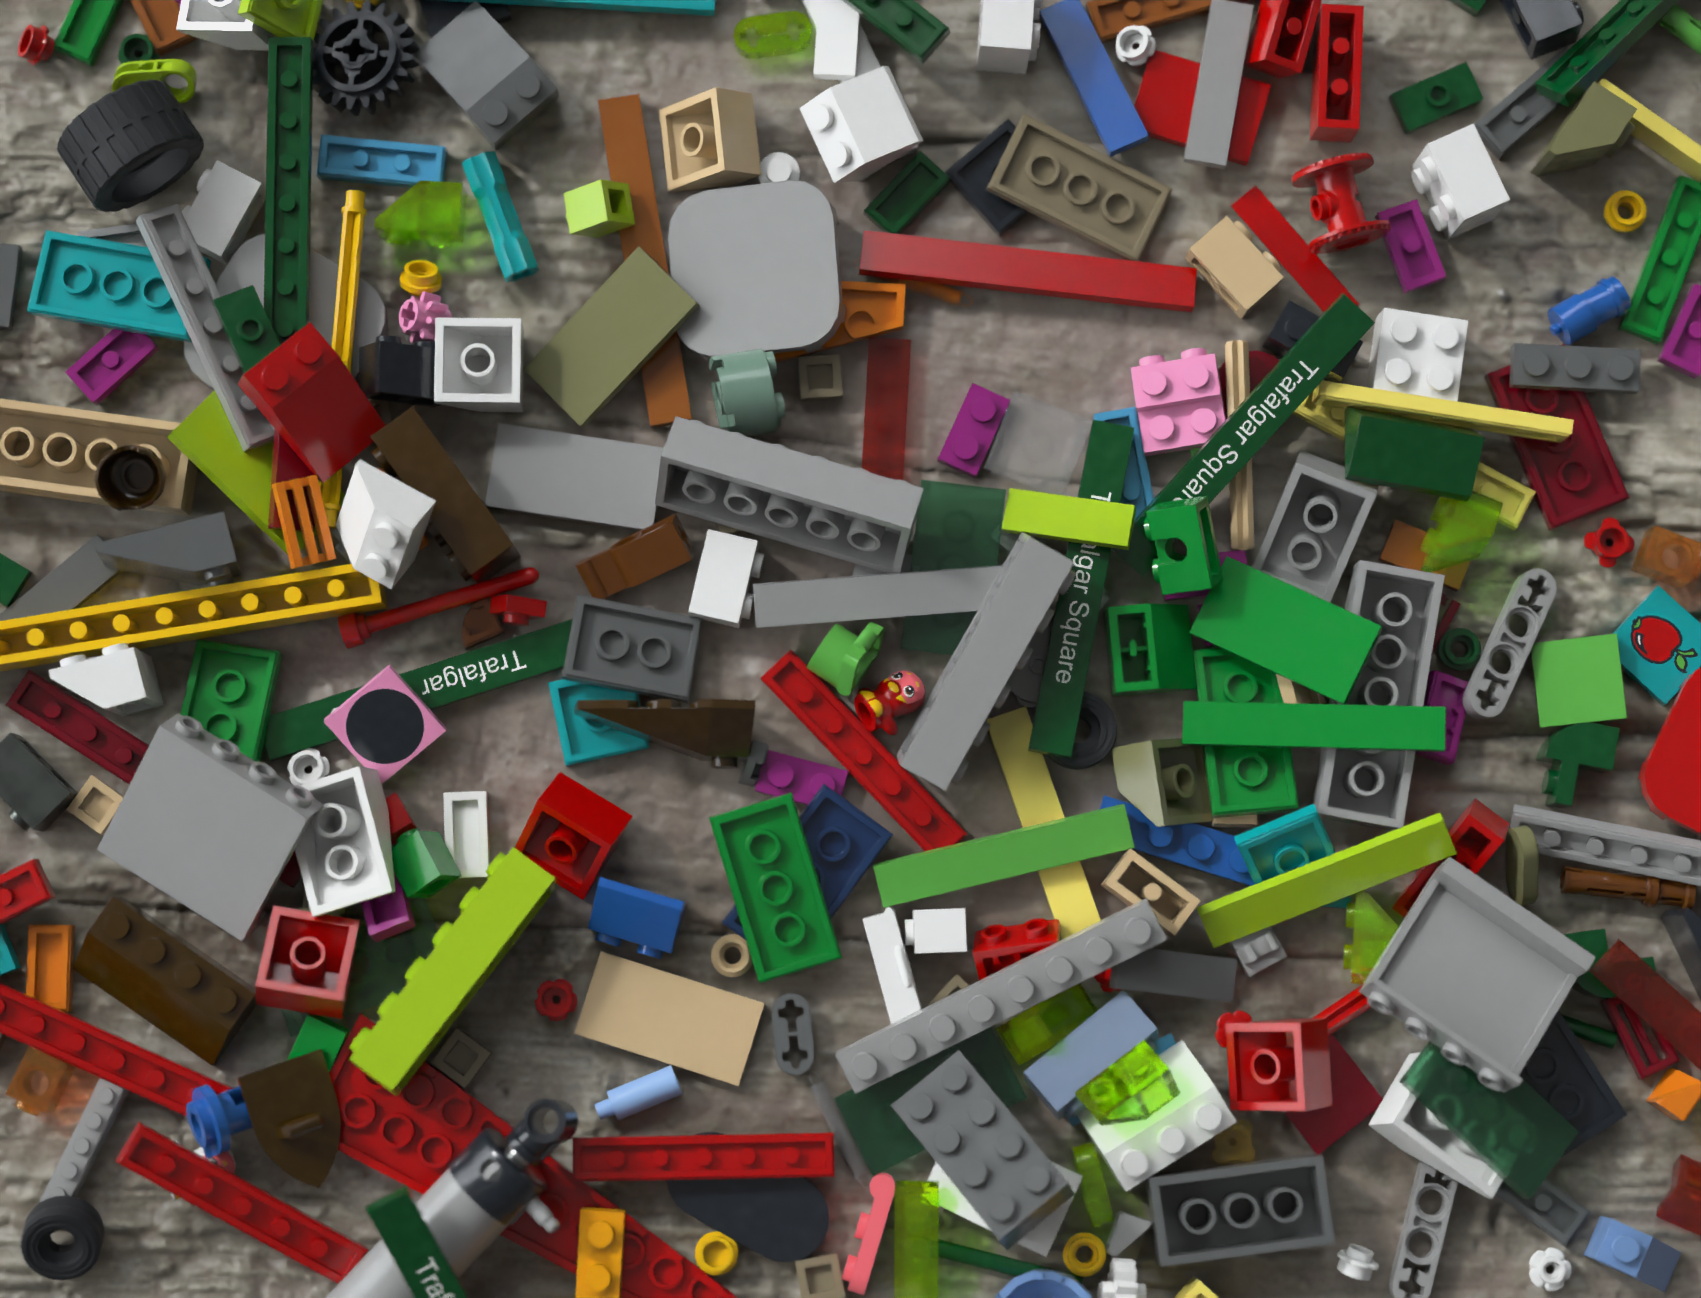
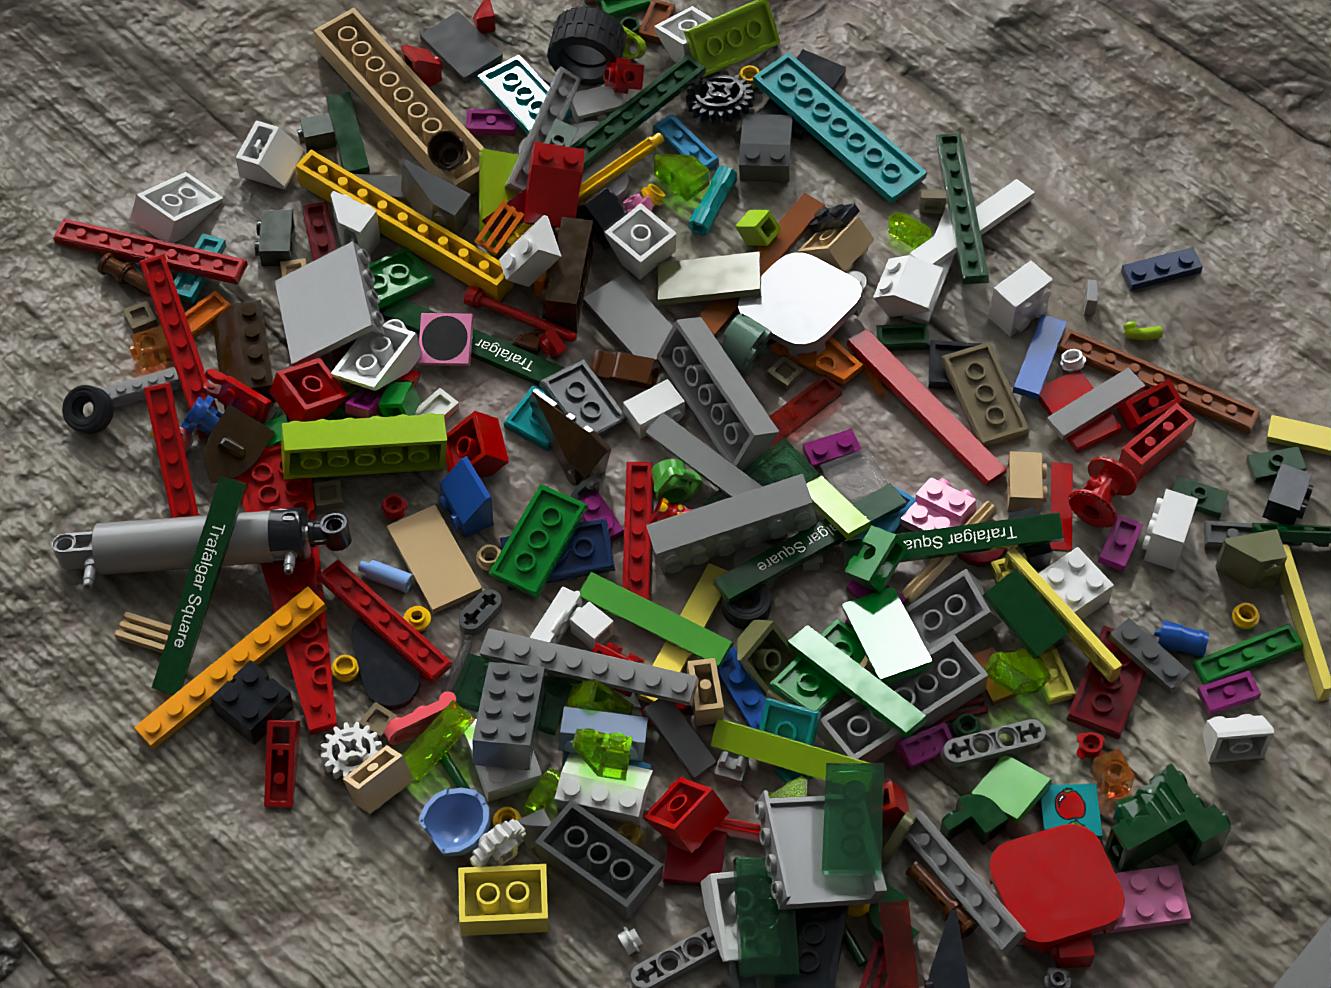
camera: 50 degrees right, 25 degrees down
green slope [1103,603,1197,697] -> none
none -> red hinge [201,369,272,424]
none -> yellow plate [403,606,431,633]
none -> red brick [603,58,644,94]
none -> black plate [808,203,860,233]
none -> clear green tile [822,763,885,875]

